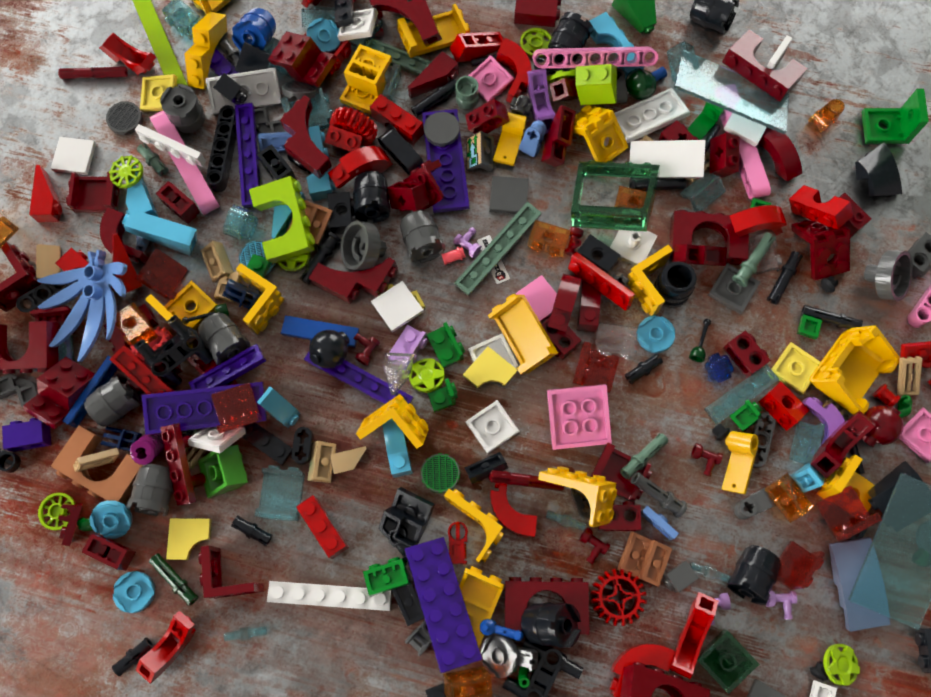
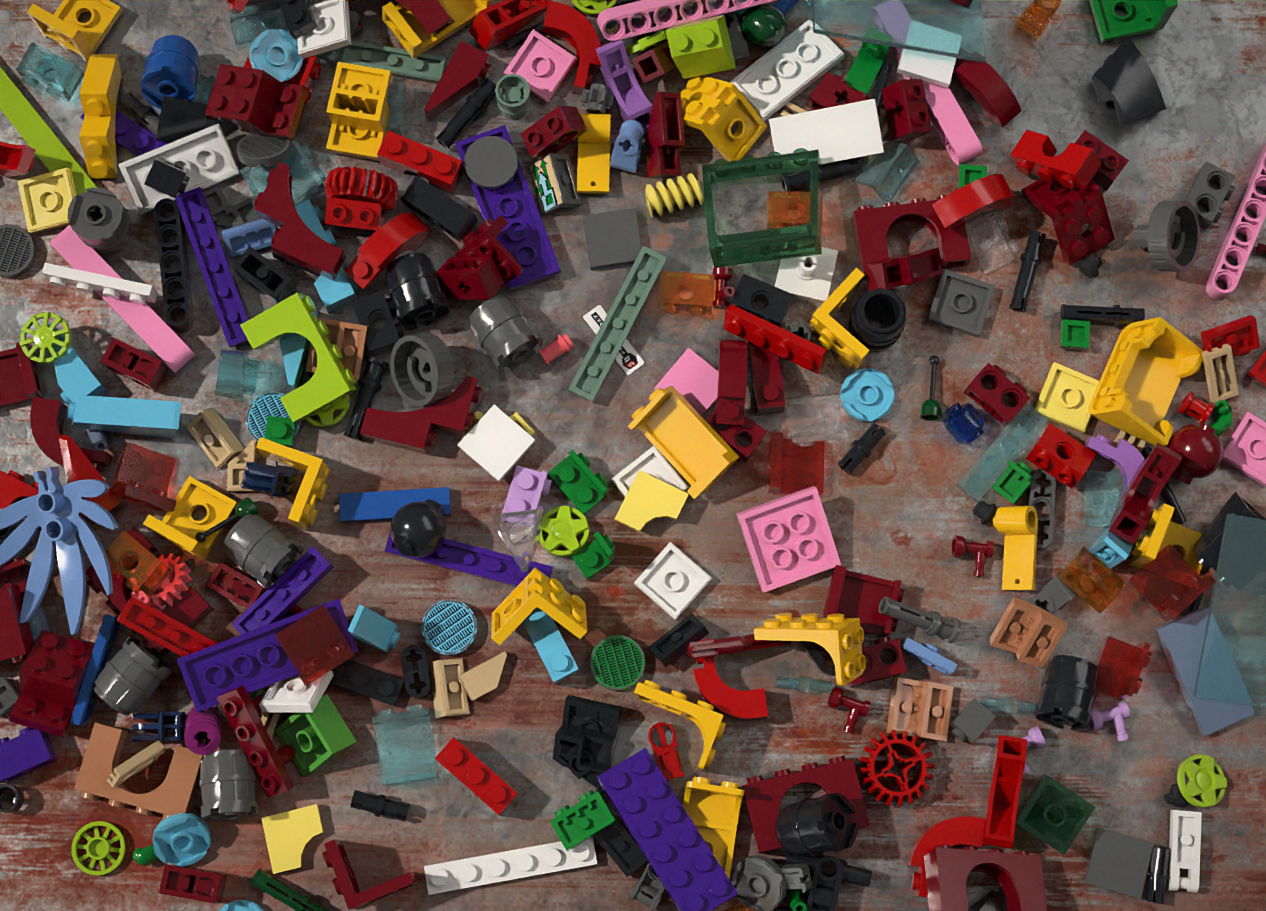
camera: 20 degrees left, 5 degrees up
dark red plate [58,502,83,546] -> none
black piece [134,315,213,388] -> none
sand green pin [137,143,169,176] -> none
dark red piece [353,332,380,366] -> none
lavender piece [453,227,482,258] -> none
blue piece [480,619,523,641] -> none
sand green pin [620,433,668,480] -> none
sand green pin [732,232,776,287] -> none
none -> tile [422,600,477,655]
none -> light yellow piece [645,173,704,217]
none -> nougat slope [989,597,1068,668]

